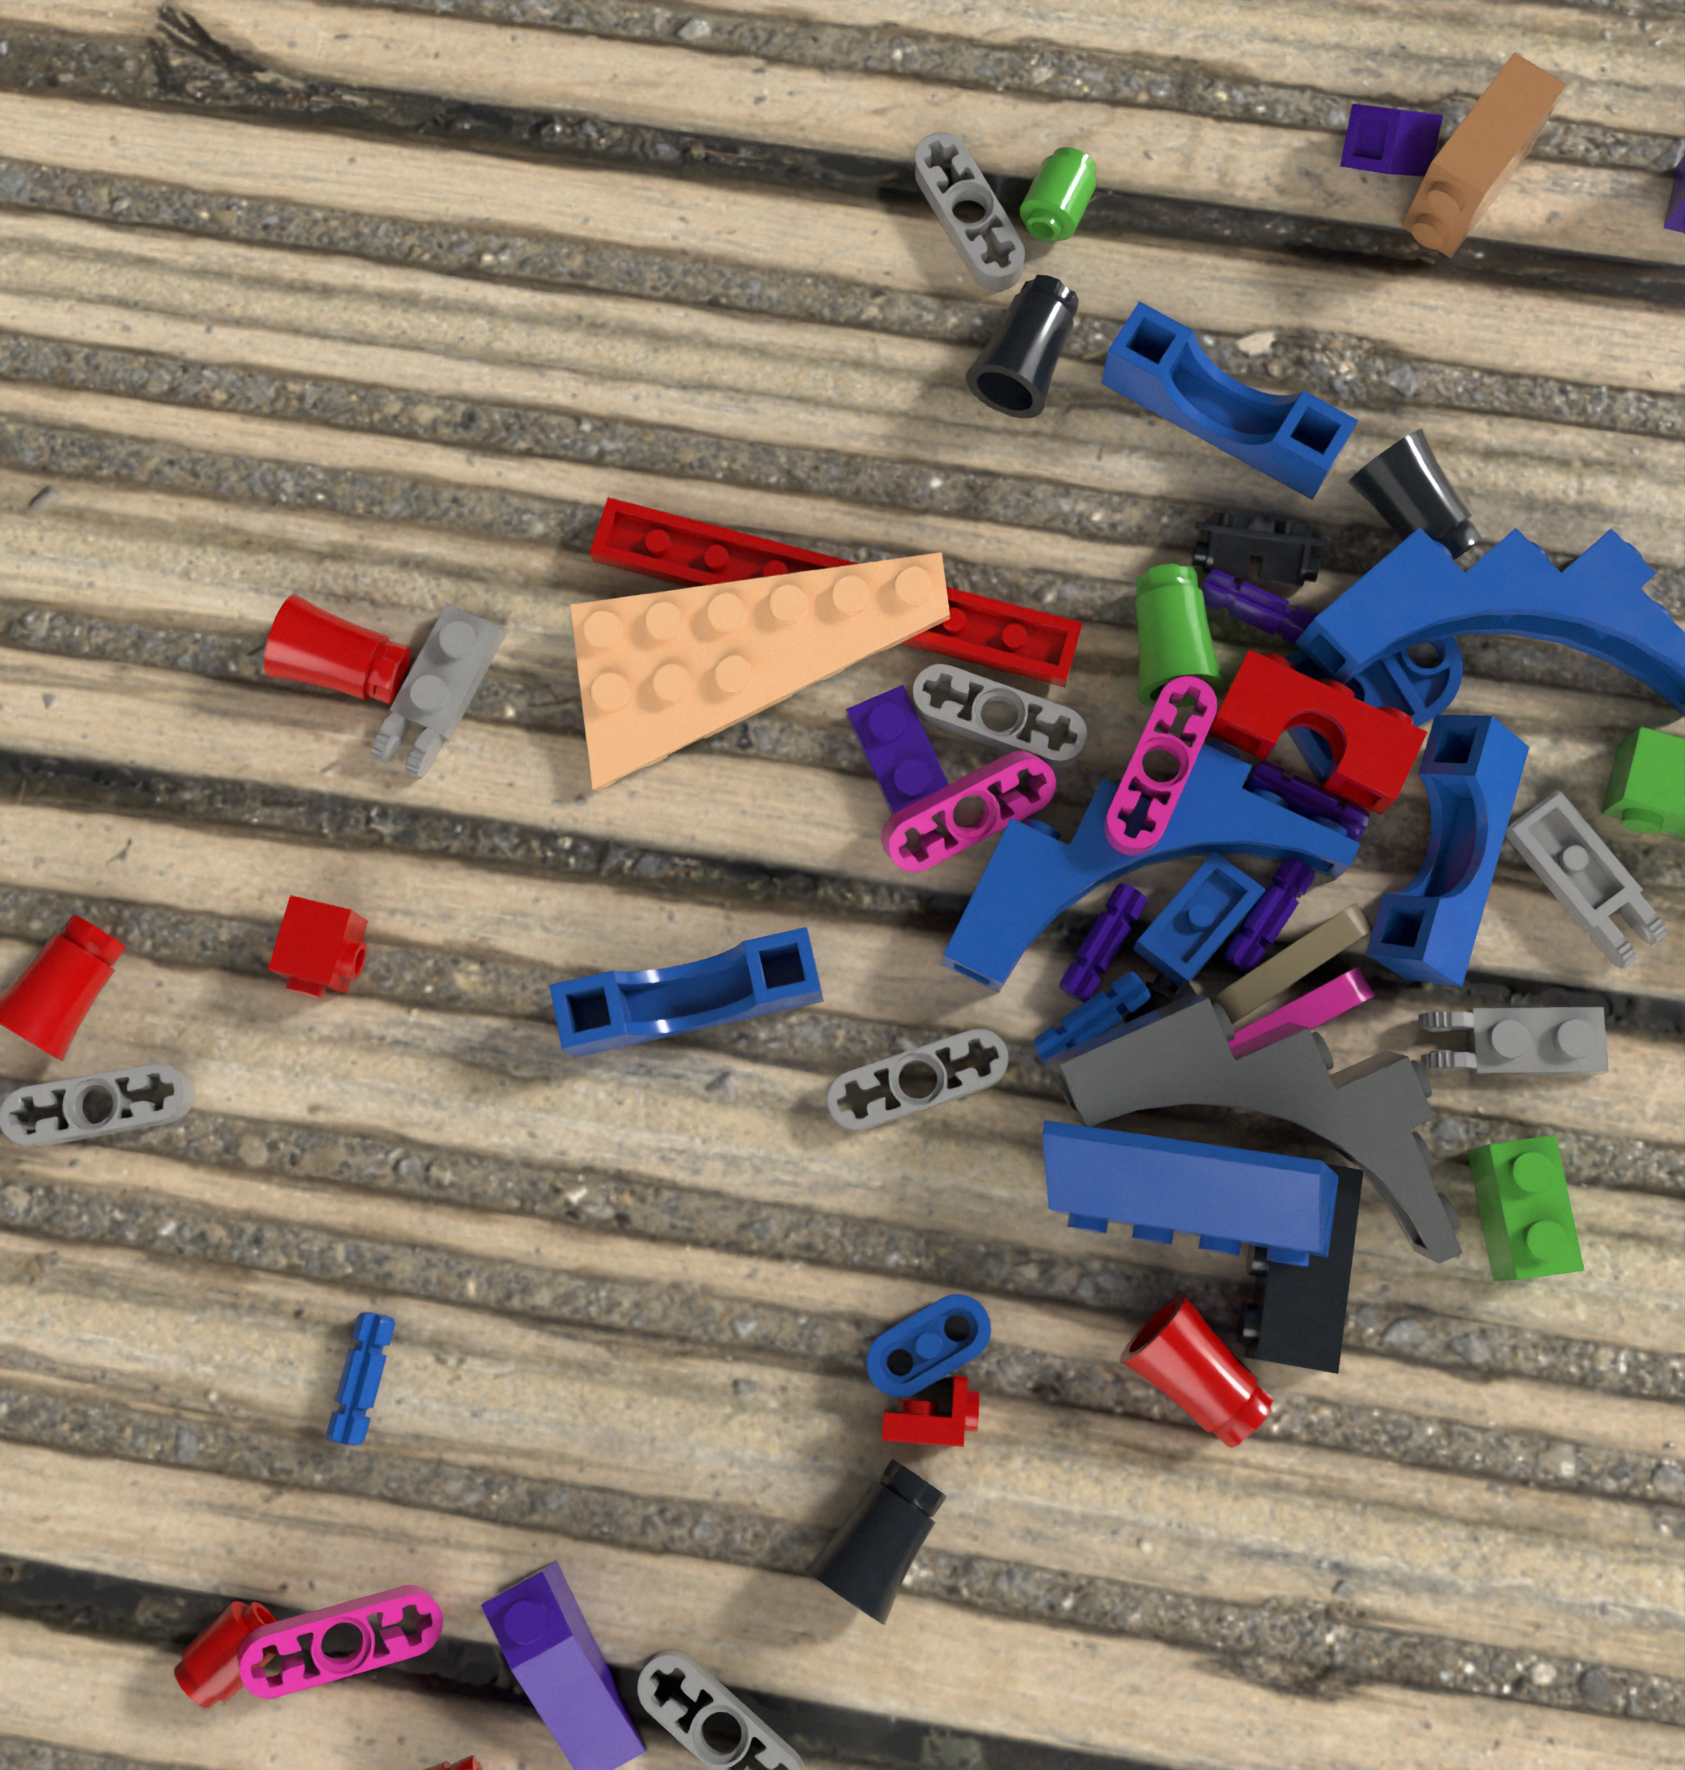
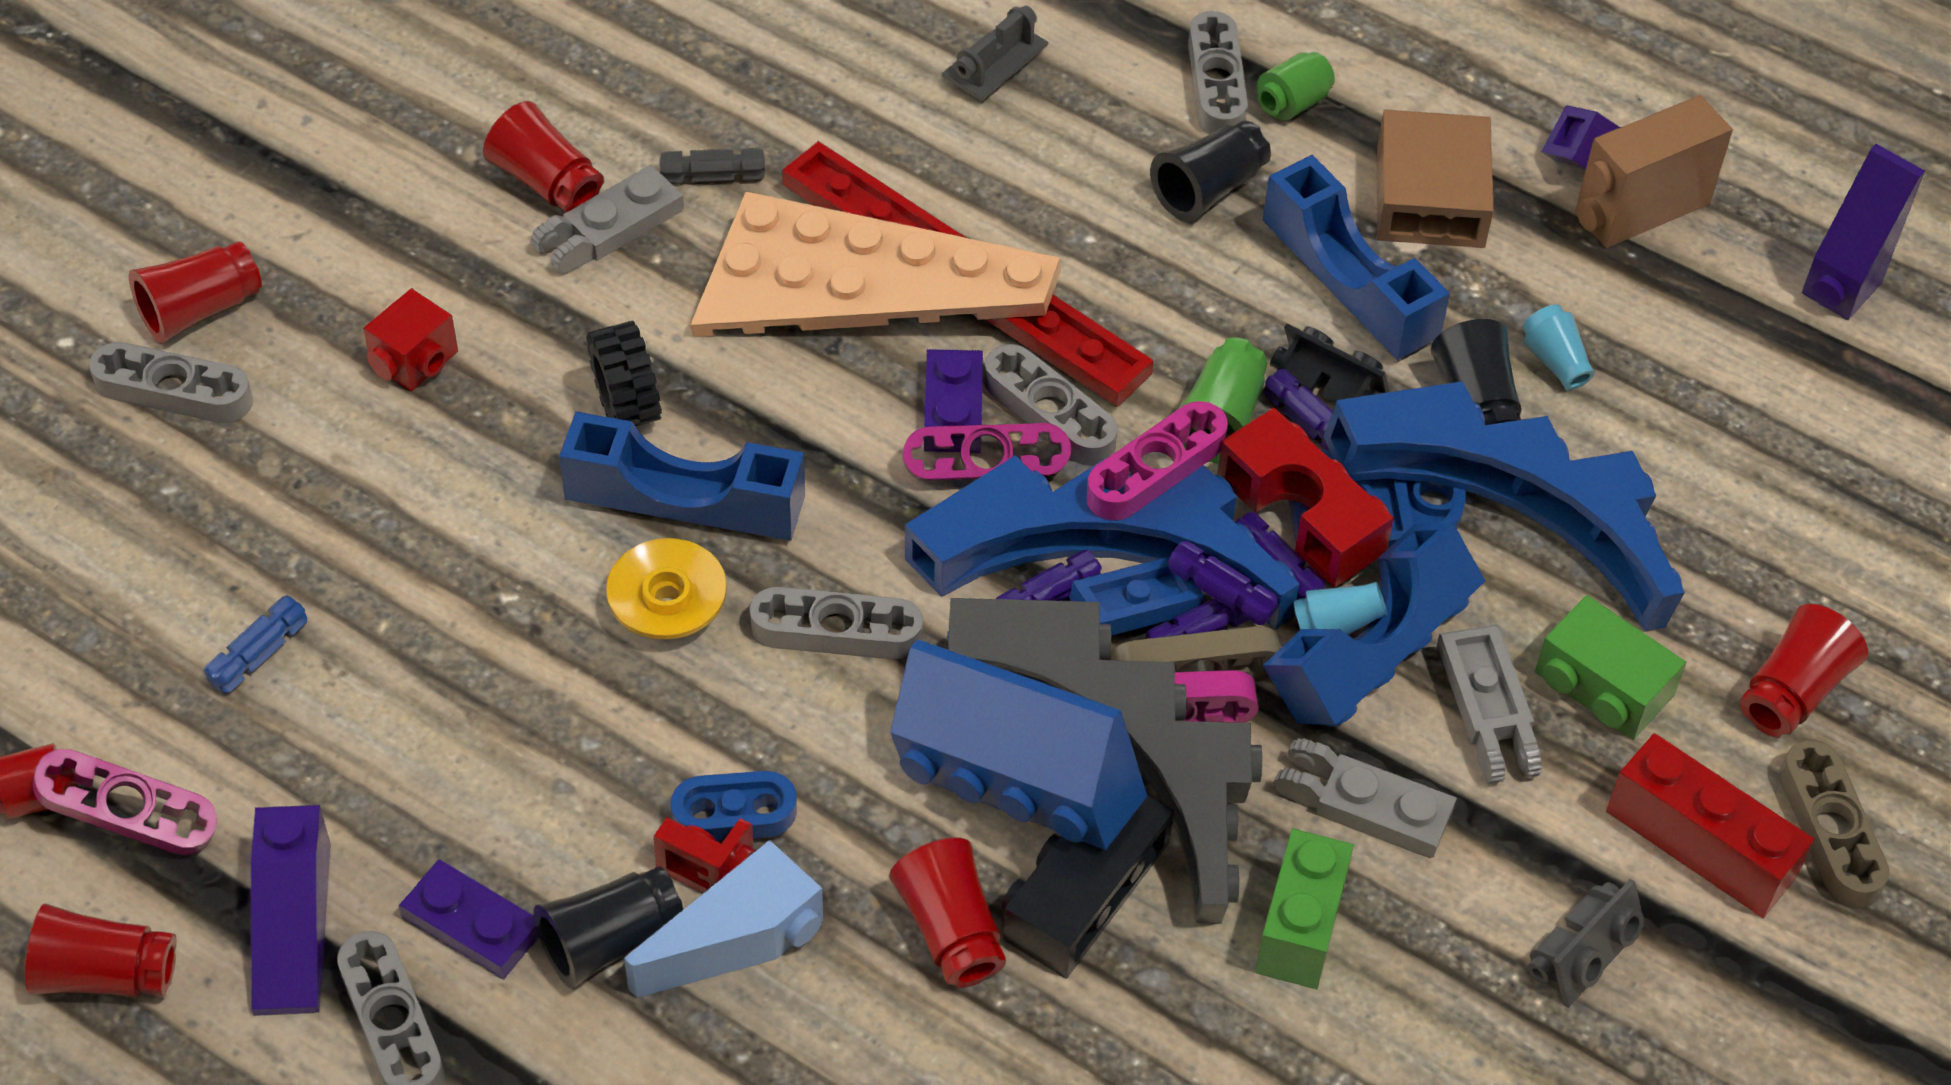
camera: 15 degrees right, 25 degrees down
none -> dark purple plate [399,859,539,980]
none -> black tyre [586,320,662,426]
none -> yellow dish [606,538,727,640]
none -> light blue slope [624,840,823,998]
none -> dark grey axle [659,148,765,183]
none -> dark grey hinge [942,5,1048,101]
none -> dark purple axle [1168,541,1278,625]
none -> medium azure cone [1294,582,1387,635]
none -> medium nougat brick [1377,109,1494,248]
none -> medium azure cone [1522,304,1595,391]

